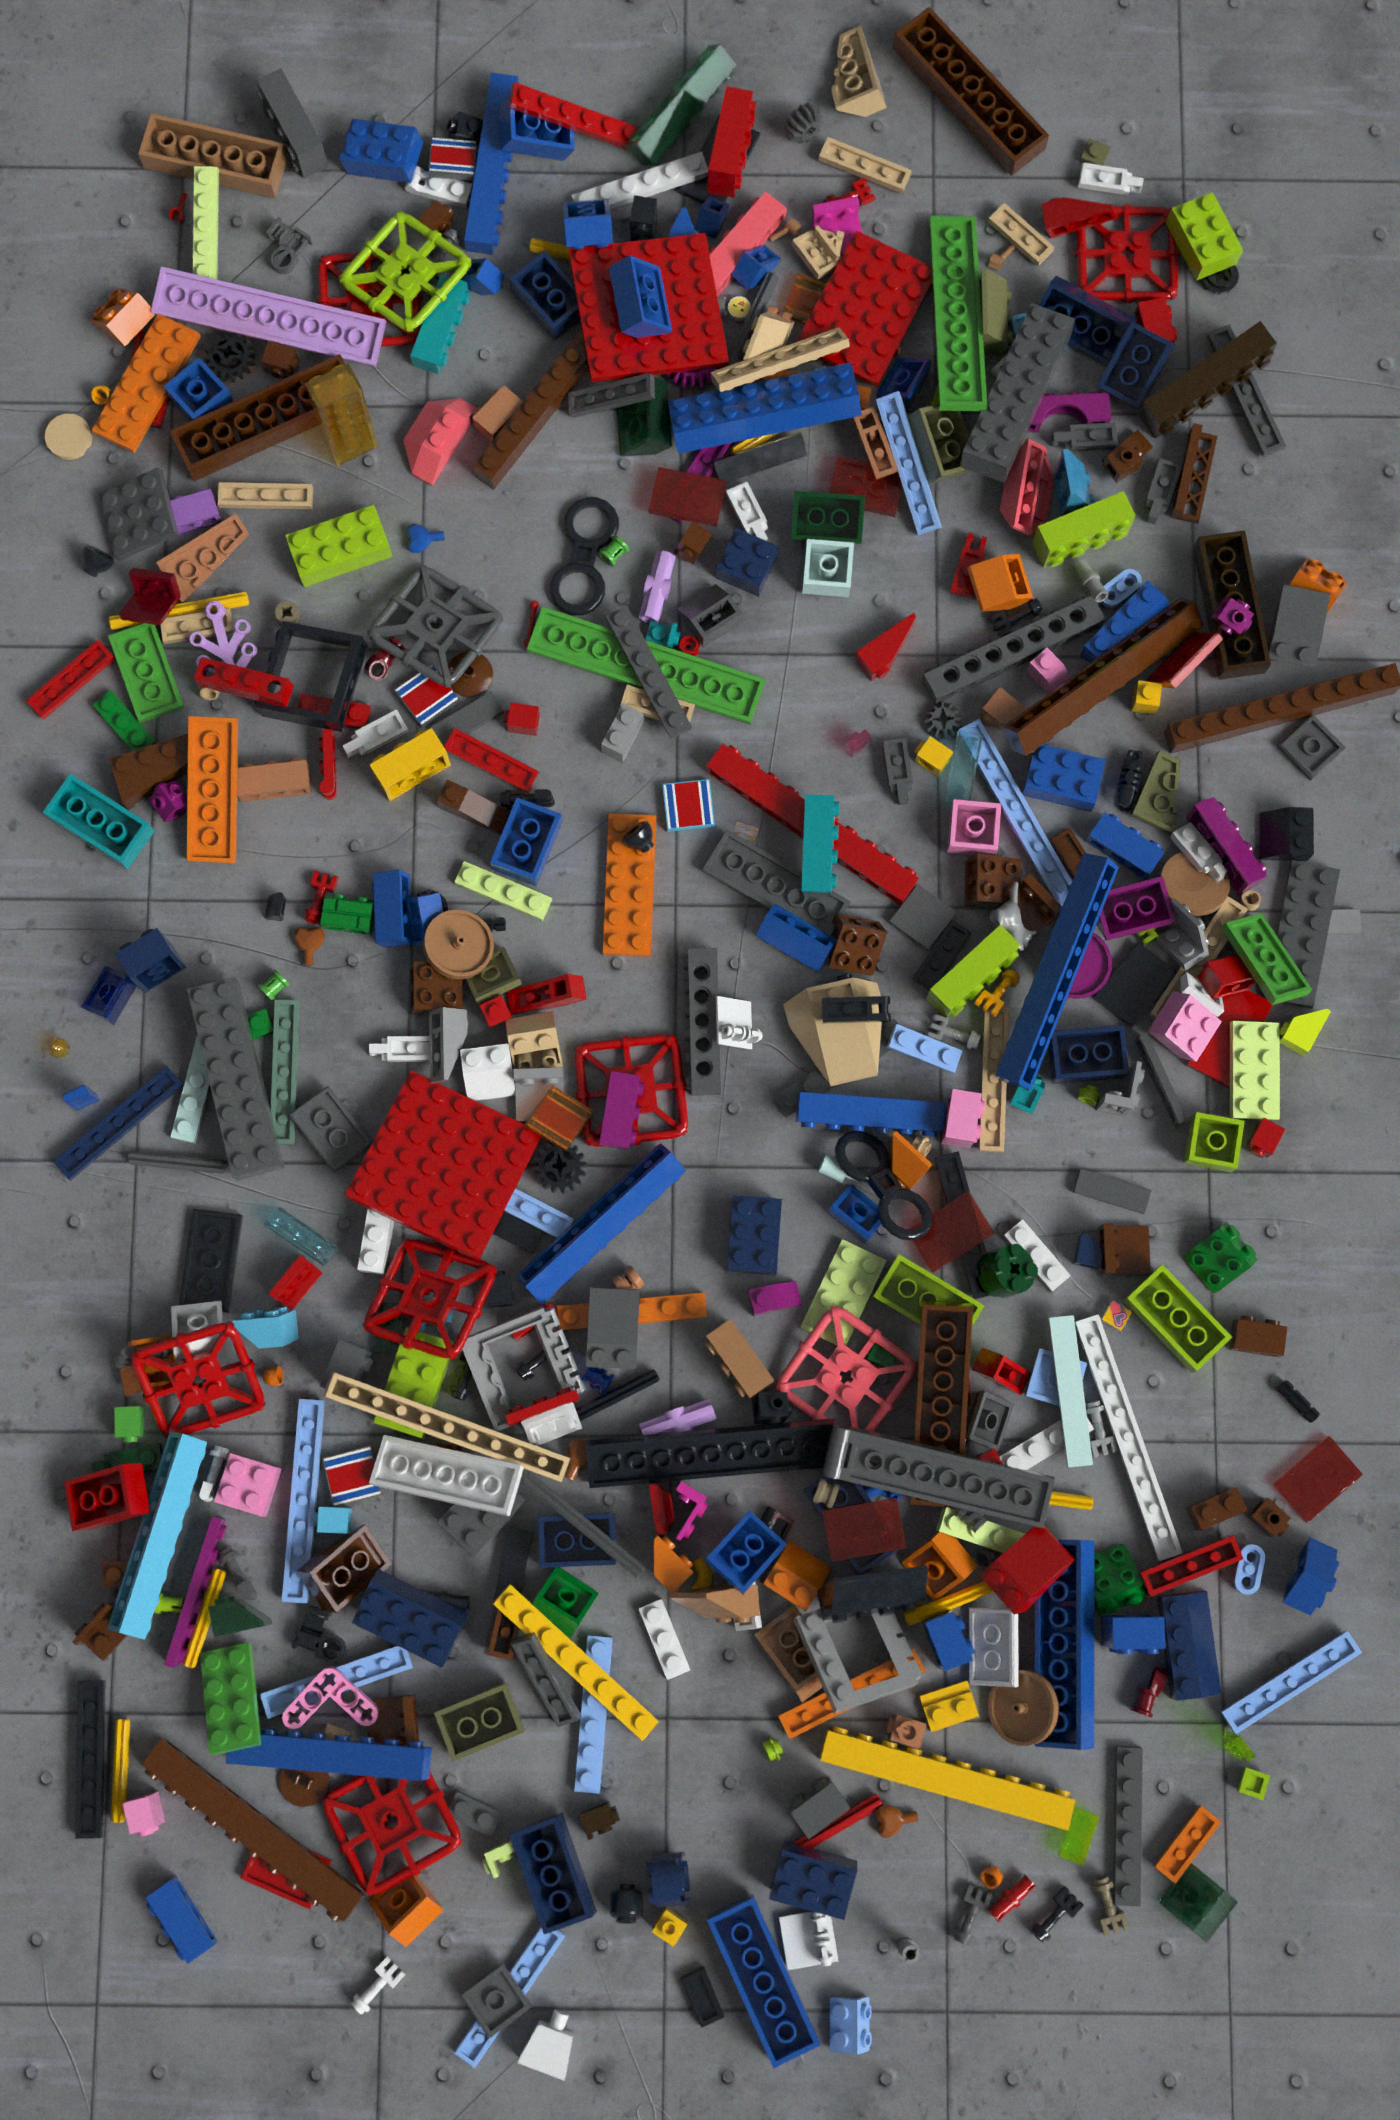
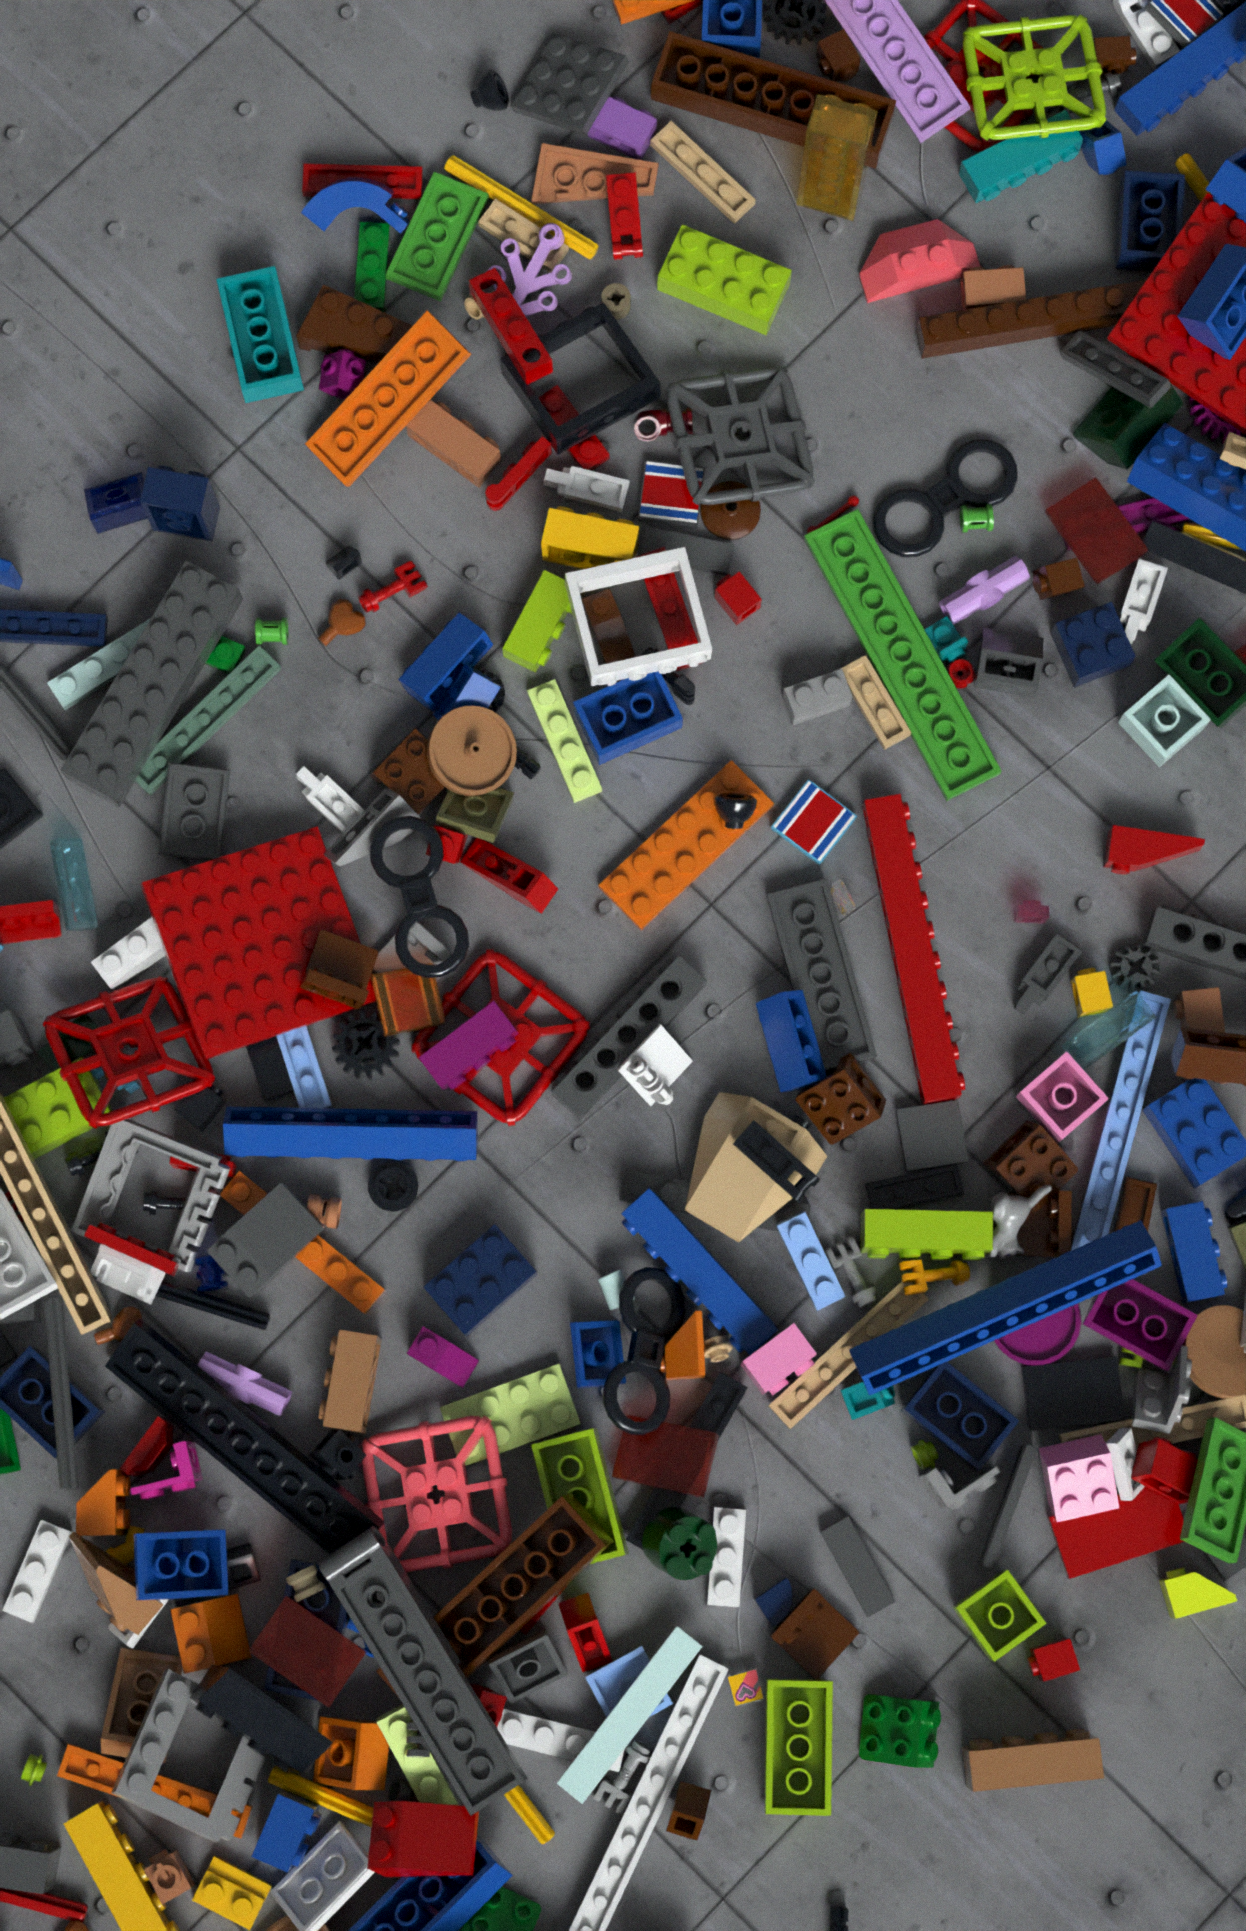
camera: 45 degrees right, 0 degrees up
clear yellow hinge [50,1037,70,1058] -> none
dark red bracket [119,568,181,625] -> none
green brick [320,894,374,935] -> none
blue rock [406,524,445,553] -> none
white slope [460,1043,516,1101] -> none
tan slope [505,1011,563,1069] -> none
dark grey plate [605,605,692,739] -> none
teal brick [801,794,840,894] -> none
green plate [867,1343,900,1367] -> none
yellowish green plate [1230,1021,1280,1120] -> none
reddish brown brick [1230,1316,1287,1357] -> none
none -> reddish brown bracket [300,930,378,1009]
none -> blue arch [301,177,410,234]
none -> black gear [368,1161,419,1212]
none -> black bar [370,816,469,978]
none -> lime brick [502,570,572,673]
none -> white window [565,547,712,686]
none -> red plate [606,172,643,260]
none -> reddish brown brick [666,1781,712,1841]
none -> medium nougat brick [962,1729,1104,1792]

